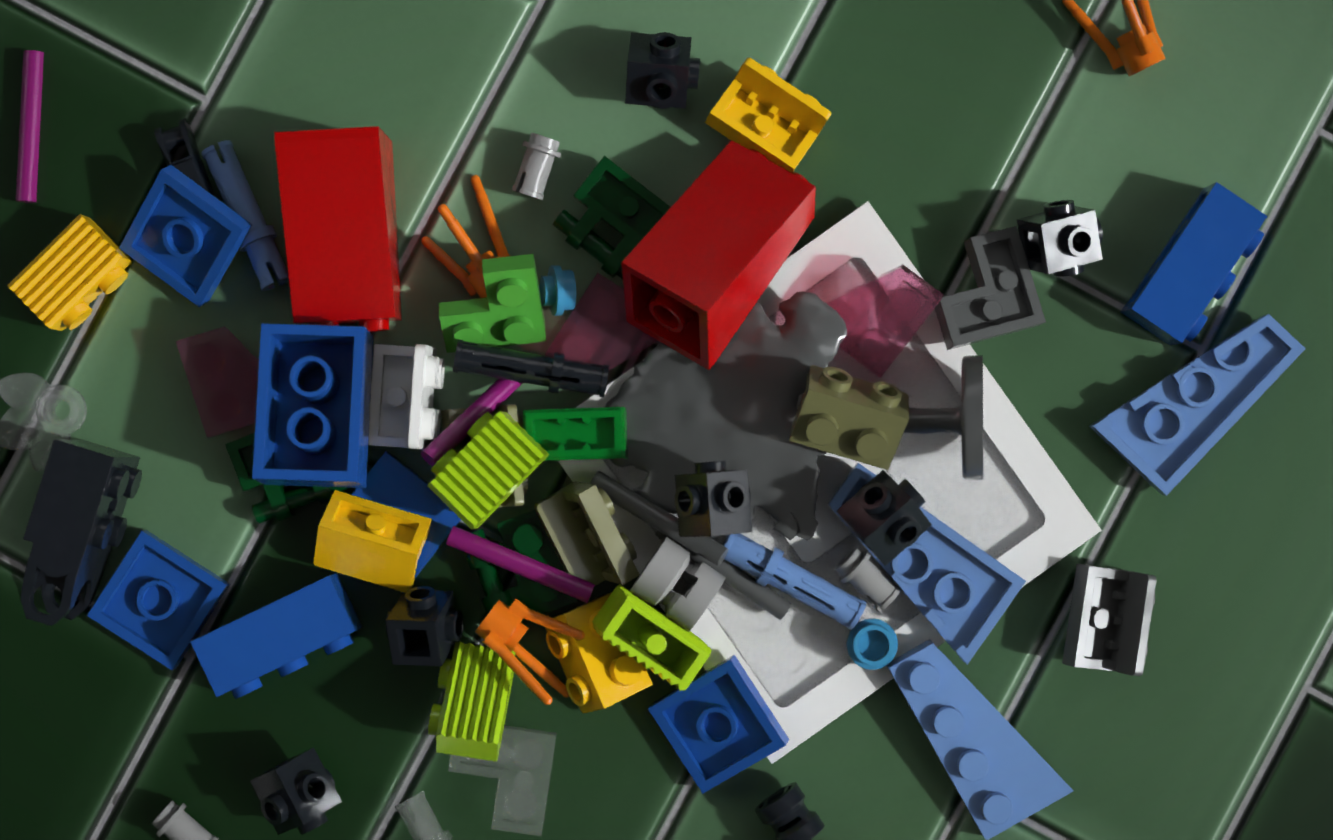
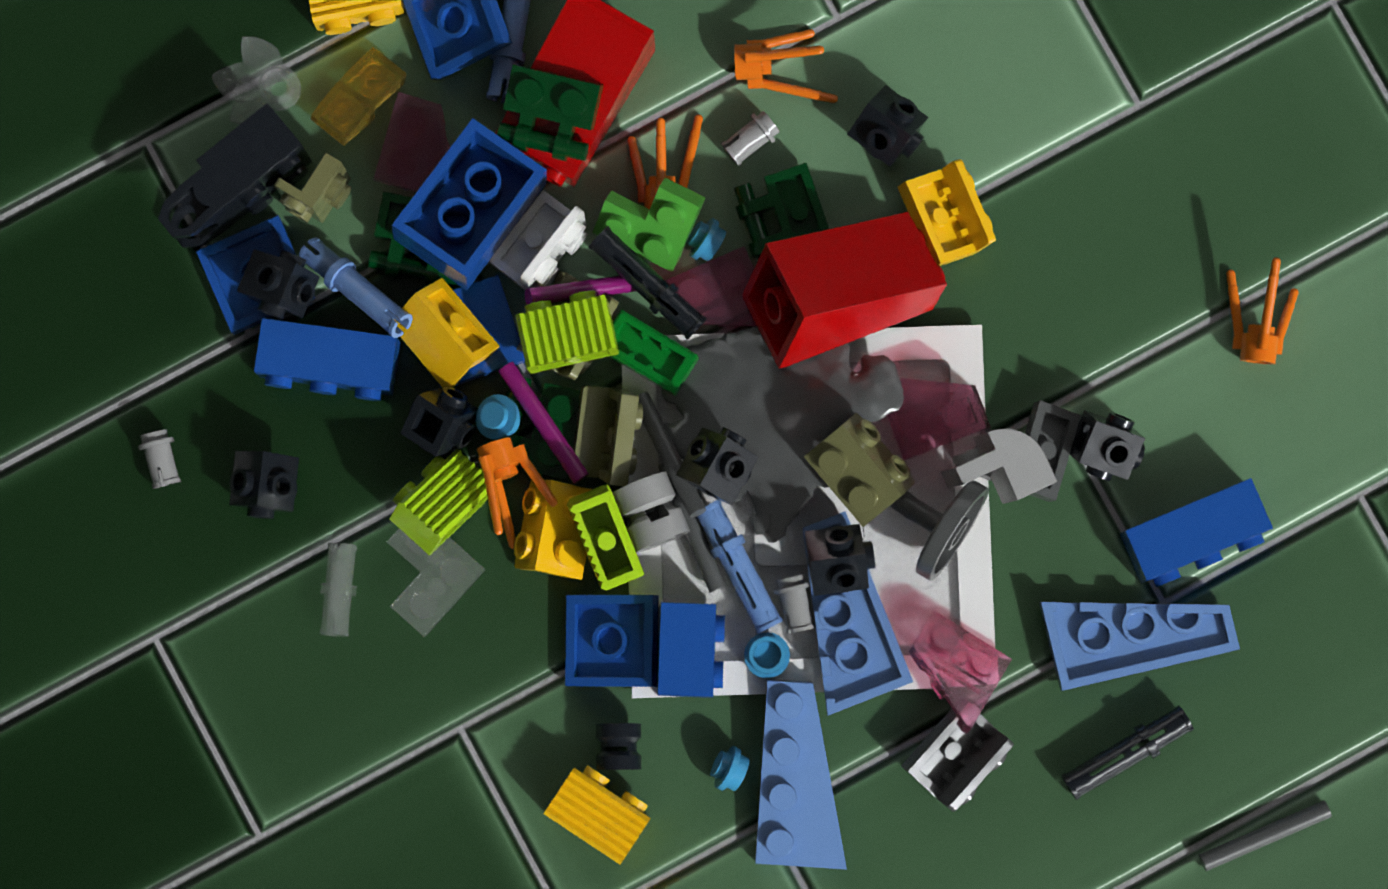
camera: 30 degrees right, 5 degrees down
none -> black brick [237,249,320,320]
none -> olive bracket [274,153,352,224]
none -> medium blue pin [299,237,413,338]
none -> clear yellow slope [311,47,406,146]
none -> dark azure plate [476,394,520,440]
none -> dark green plate [497,64,603,161]
none -> blue brick [658,602,725,698]
none -> dark azure plate [710,746,750,791]
none -> orange plant [734,29,838,103]
none -> clear pink wing [908,610,1012,734]
none -> light grey brick [941,429,1057,504]
none -> black pin [1061,705,1194,800]

